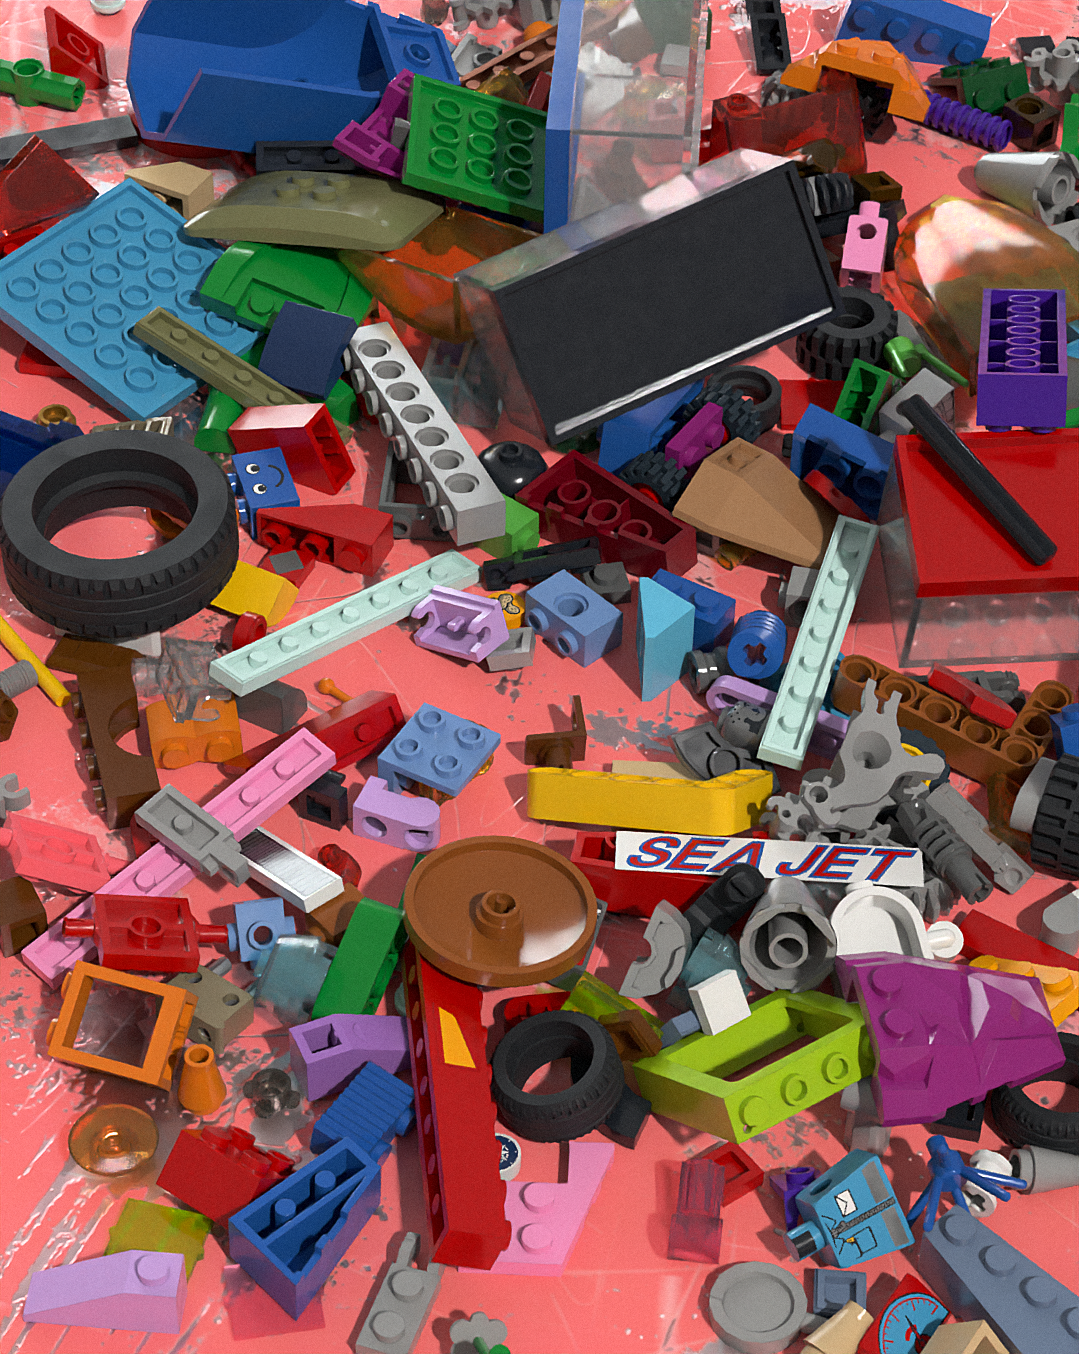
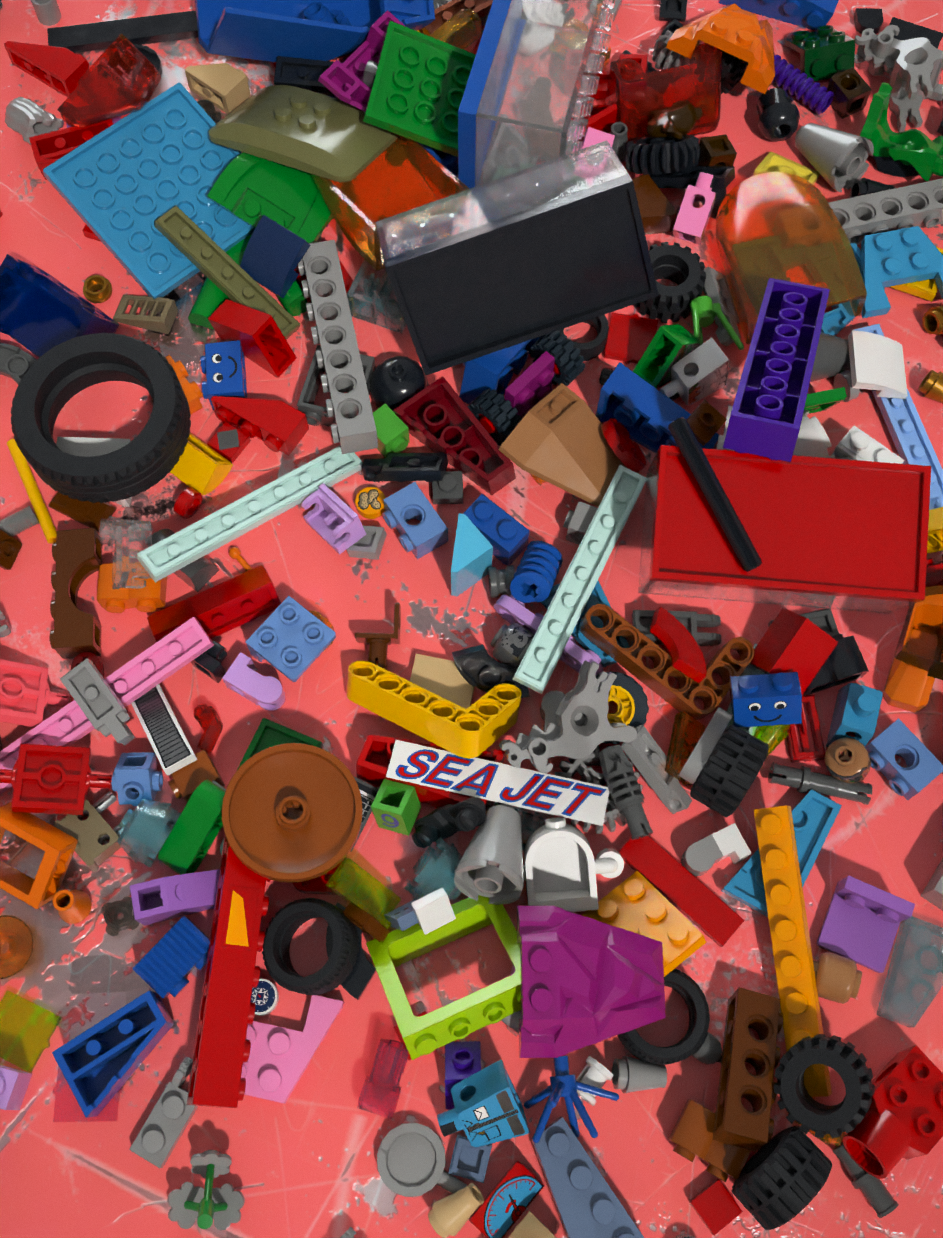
camera: 10 degrees right, 25 degrees up
red slope [156,1125,297,1230] -> none
light grey cylinder [618,899,692,999] -> none
none -> bright green brick [371,779,422,836]
none -> black piece [756,88,800,142]

